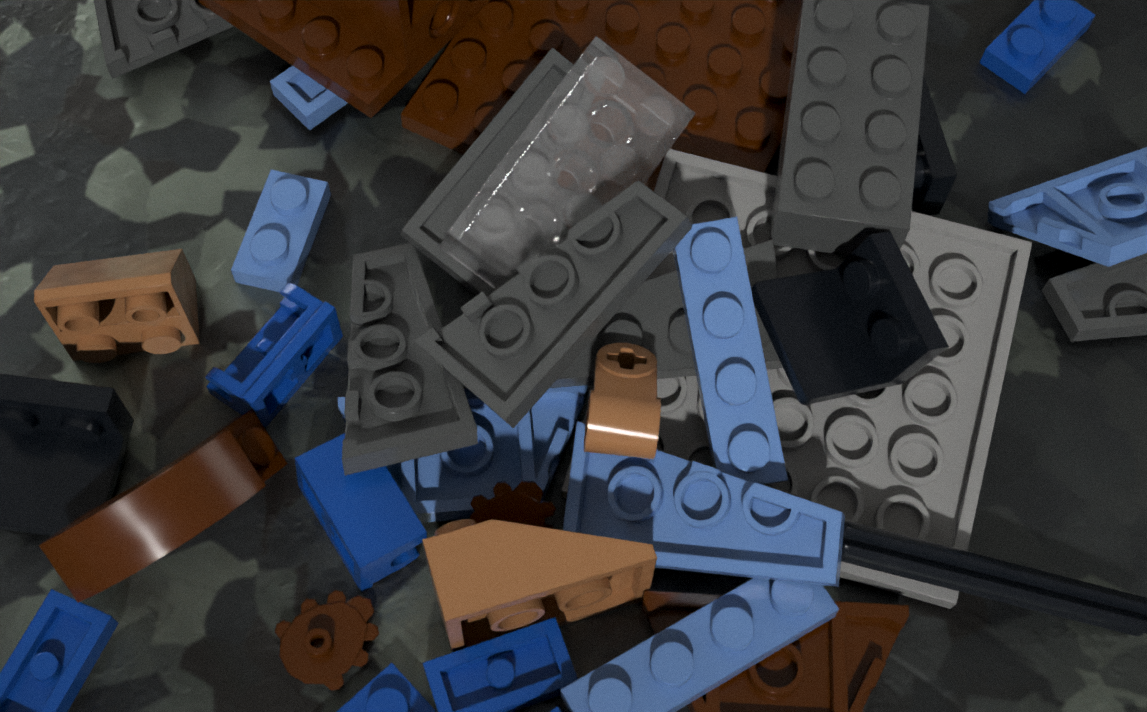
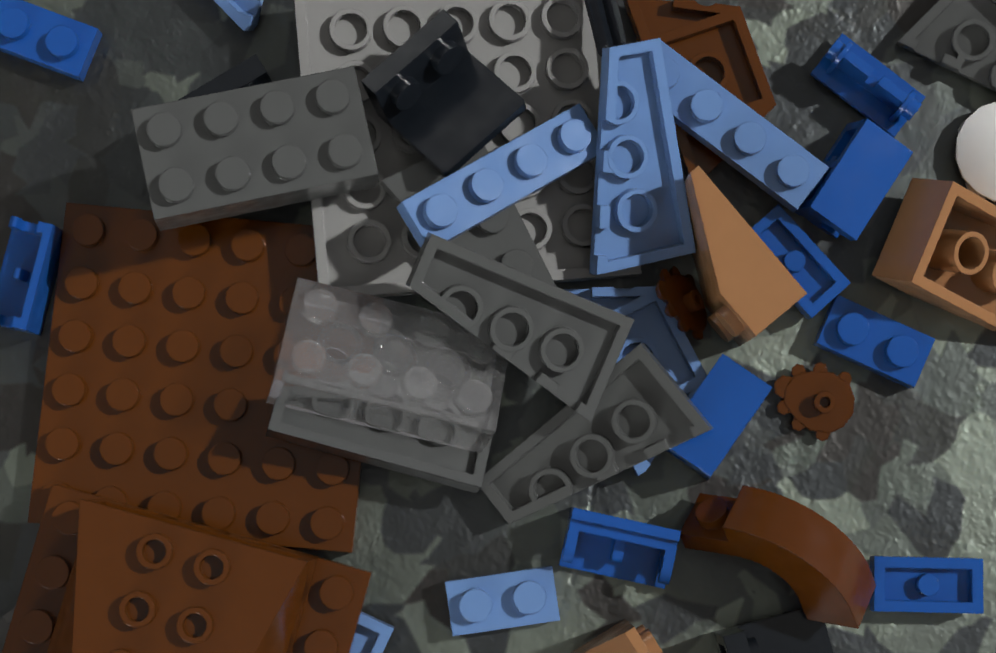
camera: 115 degrees left, 20 degrees up
medium nougat piece [584,343,661,459] -> none

